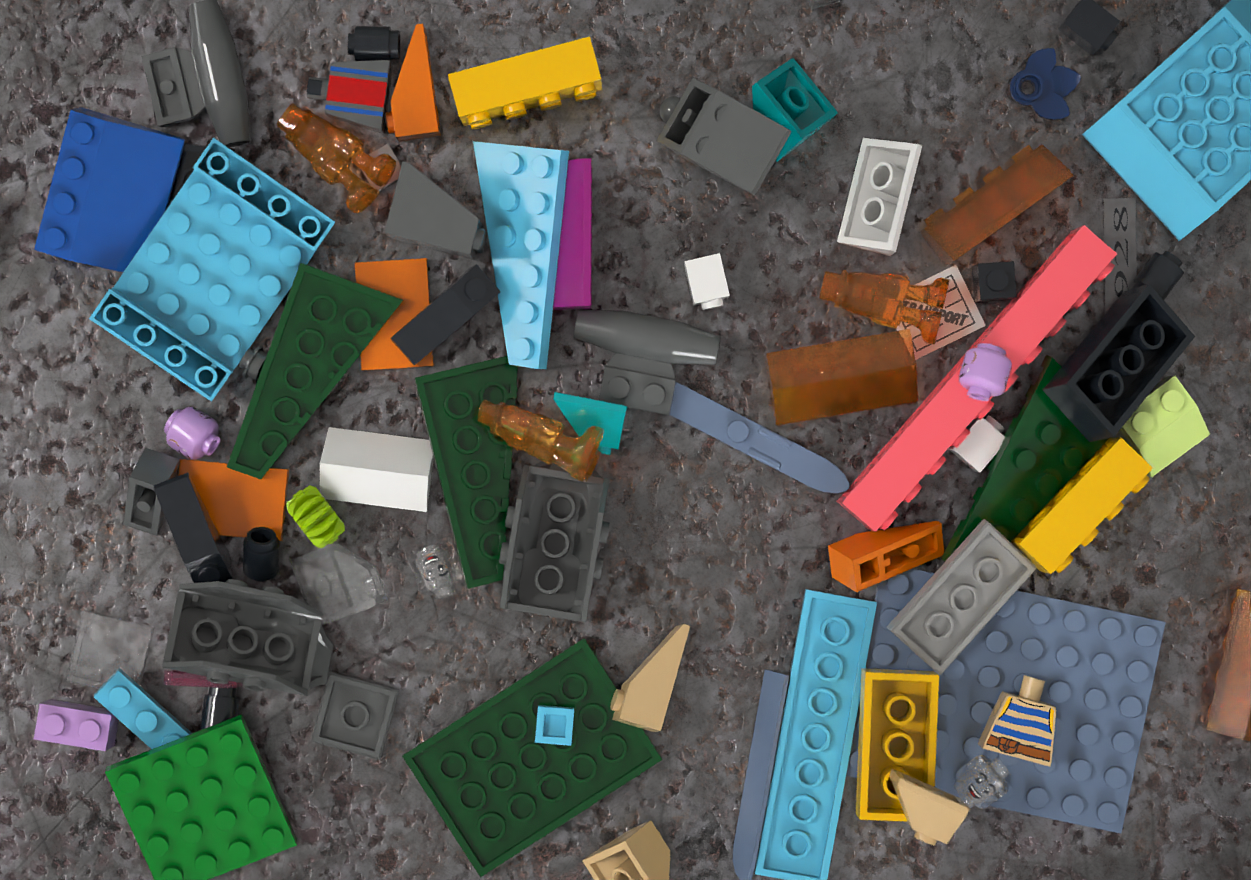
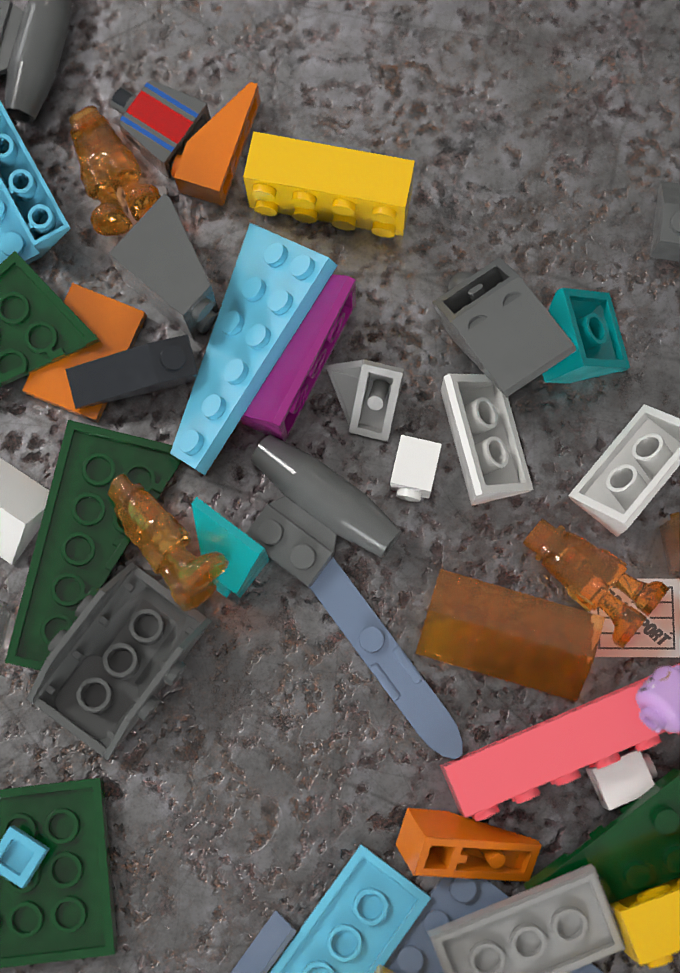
camera: 35 degrees right, 10 degrees down
black brick [348,26,401,62] -> none
tan slope [610,624,690,732] -> none
none -> light grey slope [325,359,404,442]
none -> white slope [441,374,533,506]

